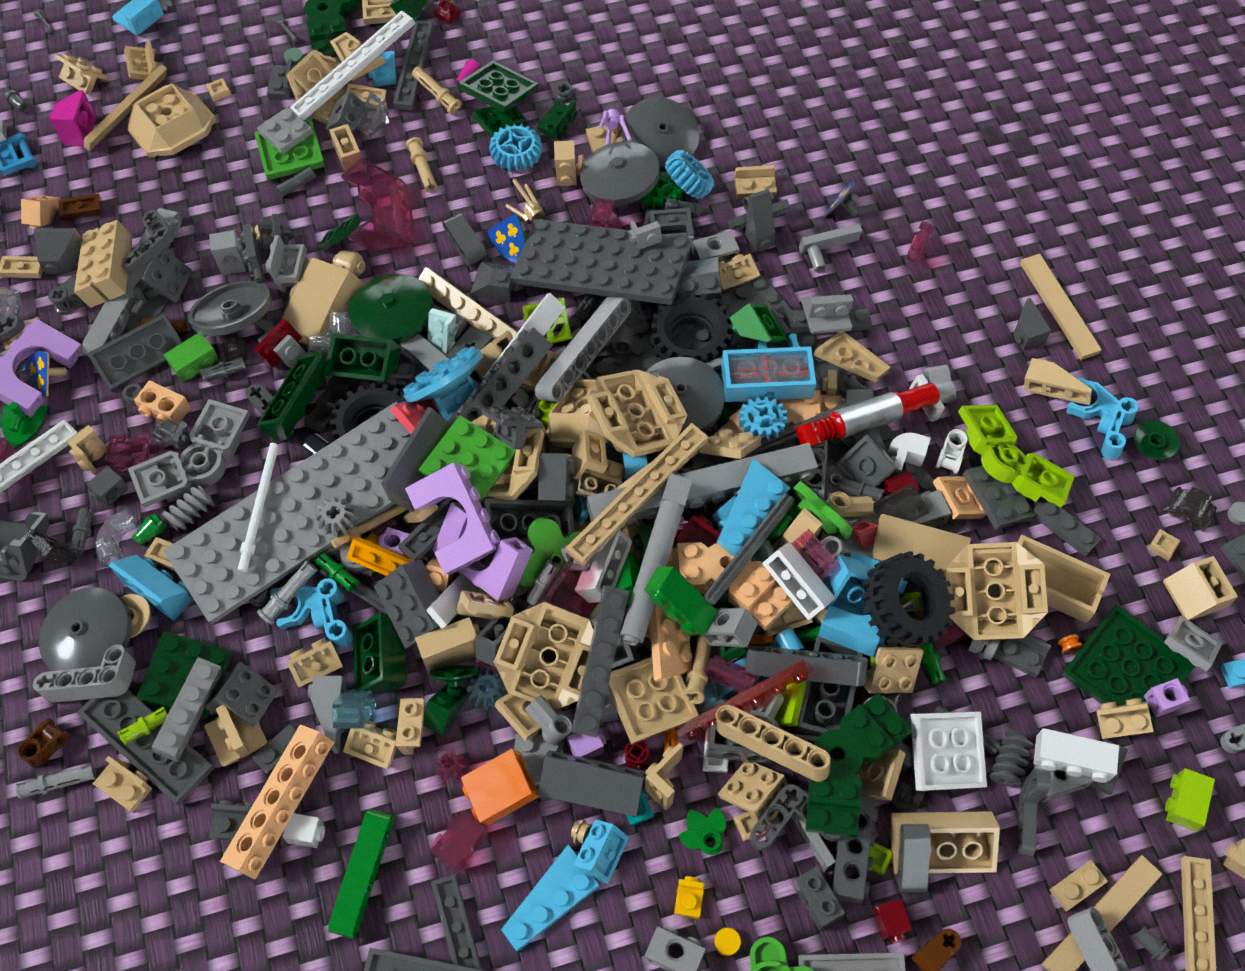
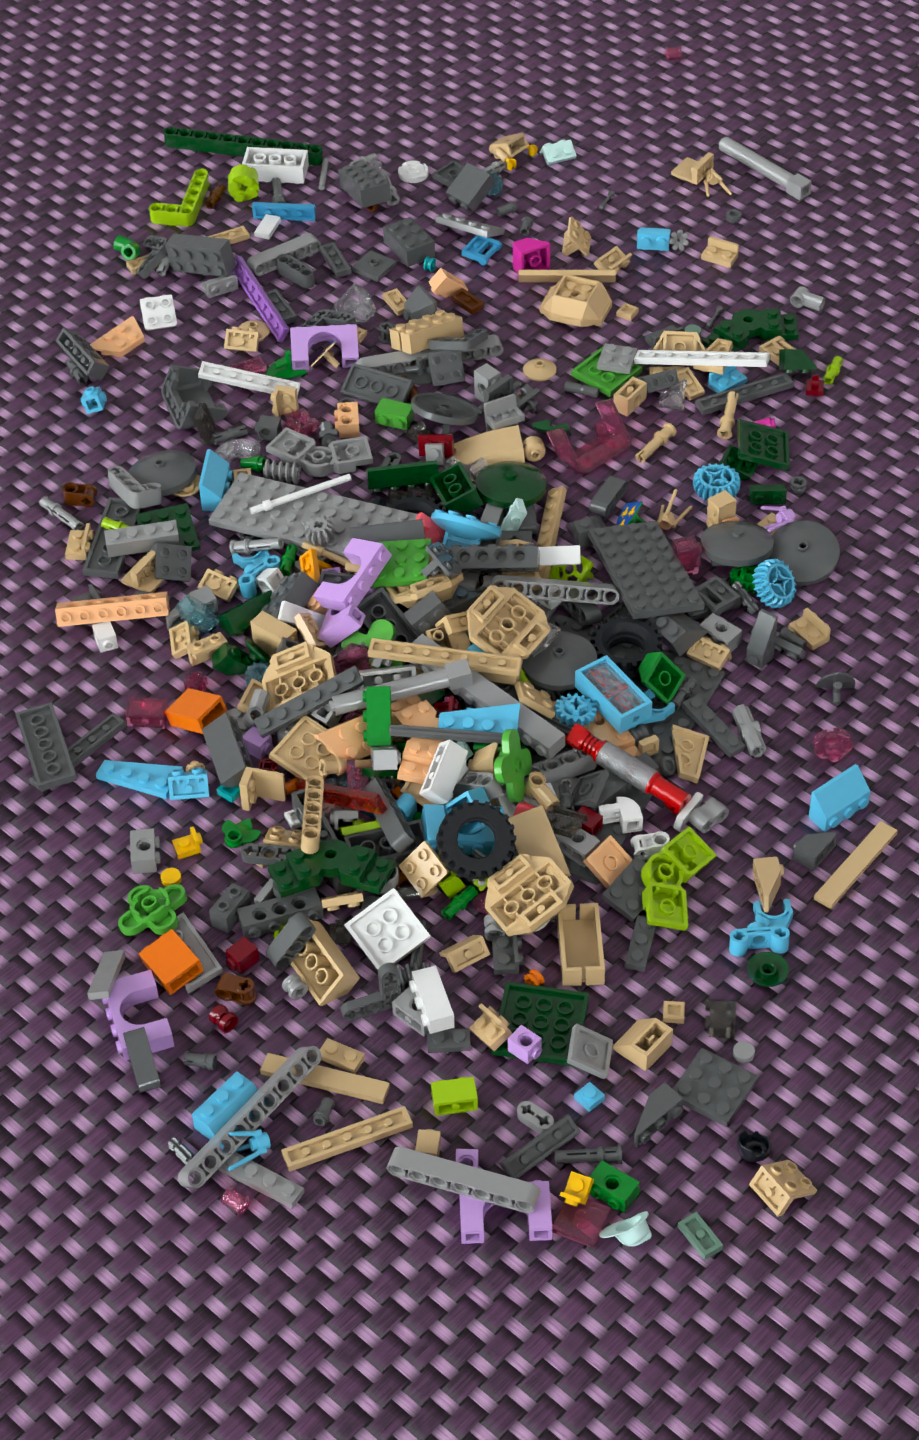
camera: 60 degrees right, 15 degrees down
dark grey pin [200,357,247,382] -> none
green beam [328,809,394,939] -> none
light grey bracket [628,221,662,249] -> none
clear pink tile [791,529,840,580] -> none
light grey piece [799,224,862,272] -> none
light grey bracket [801,294,853,334] -> none
none -> white brick [254,568,284,592]
none -> light grey wheel [282,974,308,1000]
none -> tan panel [439,935,490,973]
none -> tan dish [523,358,556,381]
none -> light grey piece [732,704,766,758]
none -> medium azure slope [809,764,870,832]

